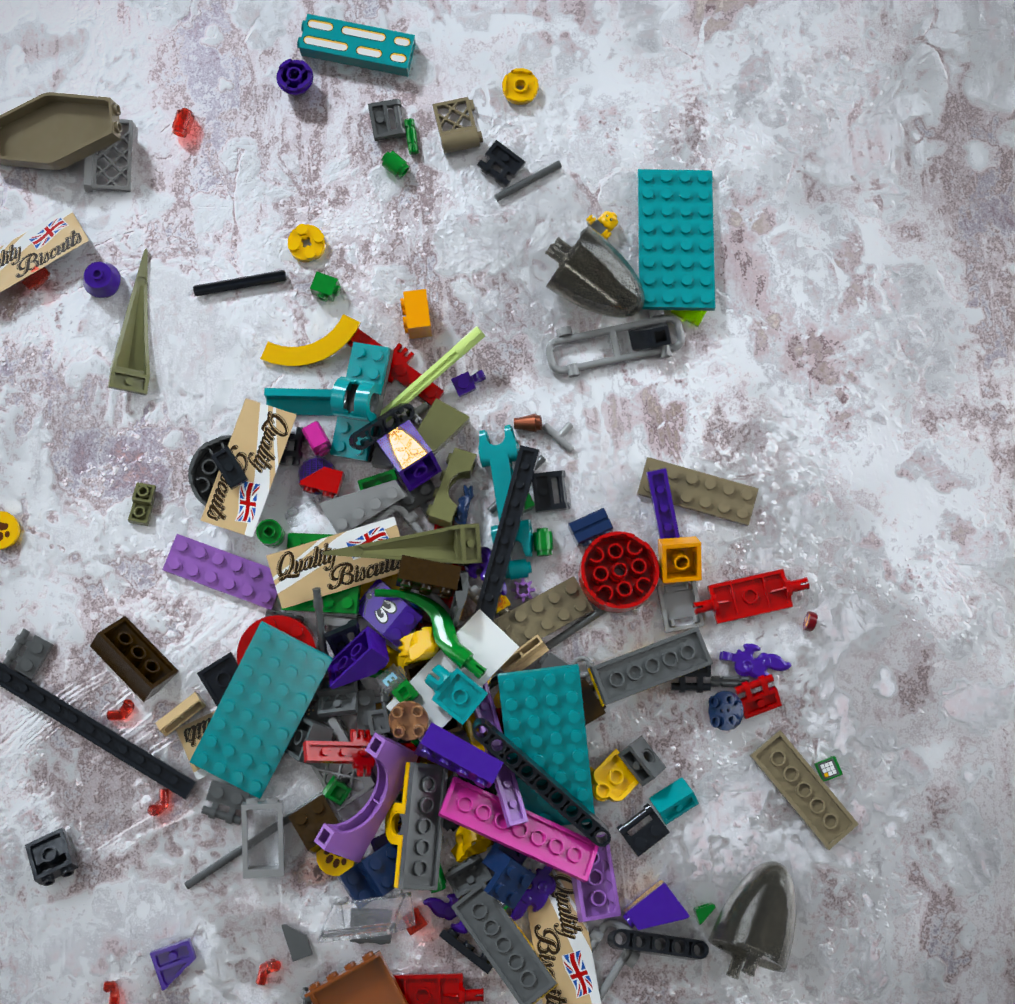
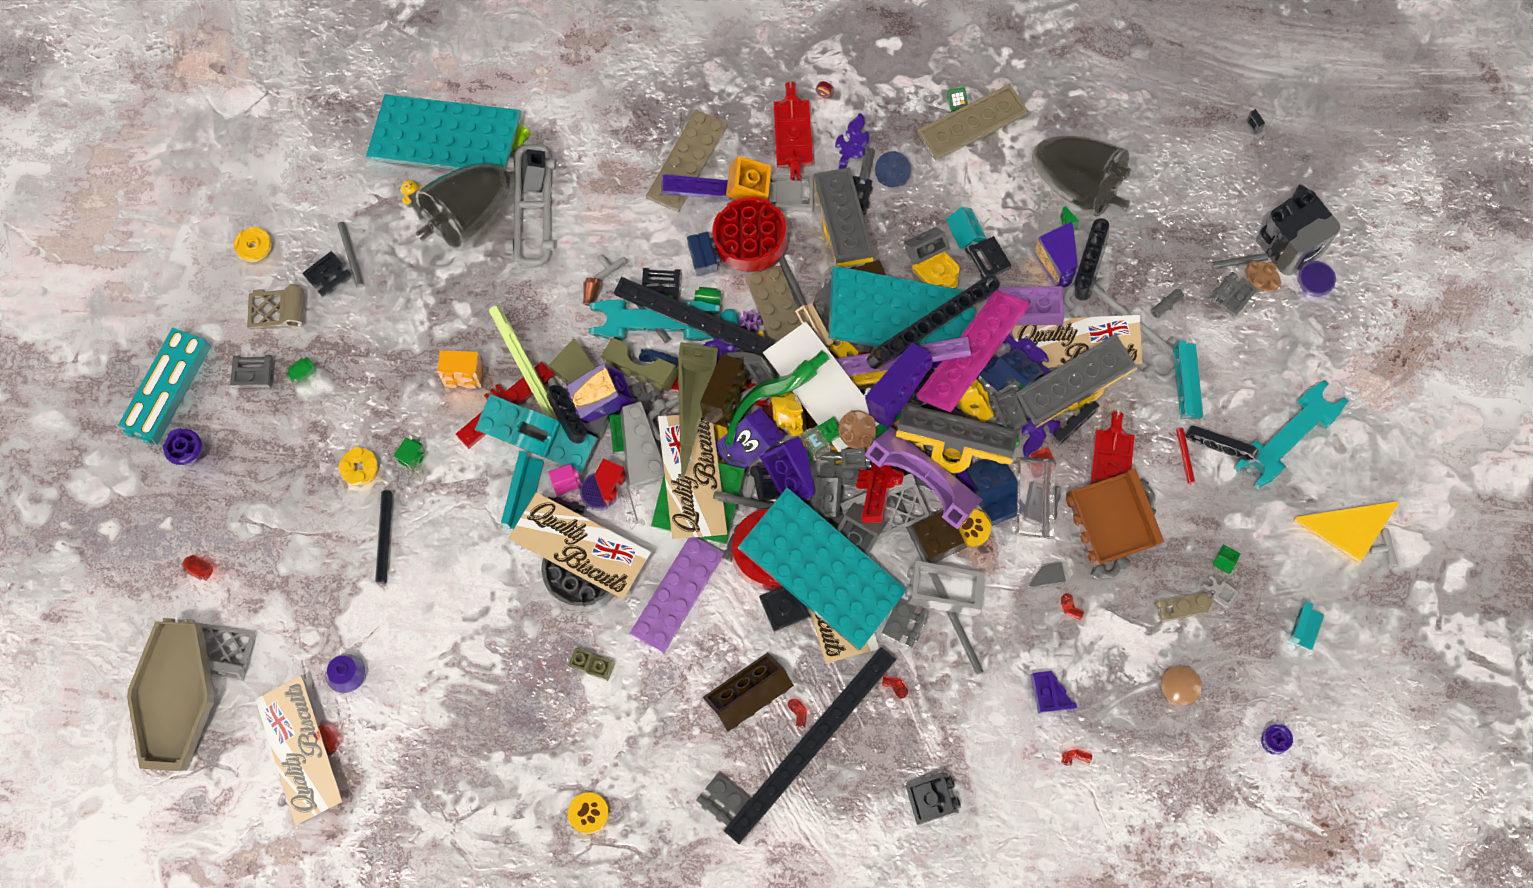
camera: 75 degrees left, 10 degrees down
olive plate [107,248,150,395] -> none
tan piece [155,692,206,736] -> none
black plate [211,446,248,490] -> none
green wheel [256,519,285,548] -> none
yellow tile [260,314,361,366] -> none
green slope [323,775,352,806] -> none
green axle [404,118,419,155] -> none
teal plate [425,665,489,725] -> none
dark purple plate [451,370,486,398] -> none
red plate [734,674,782,719] -> none

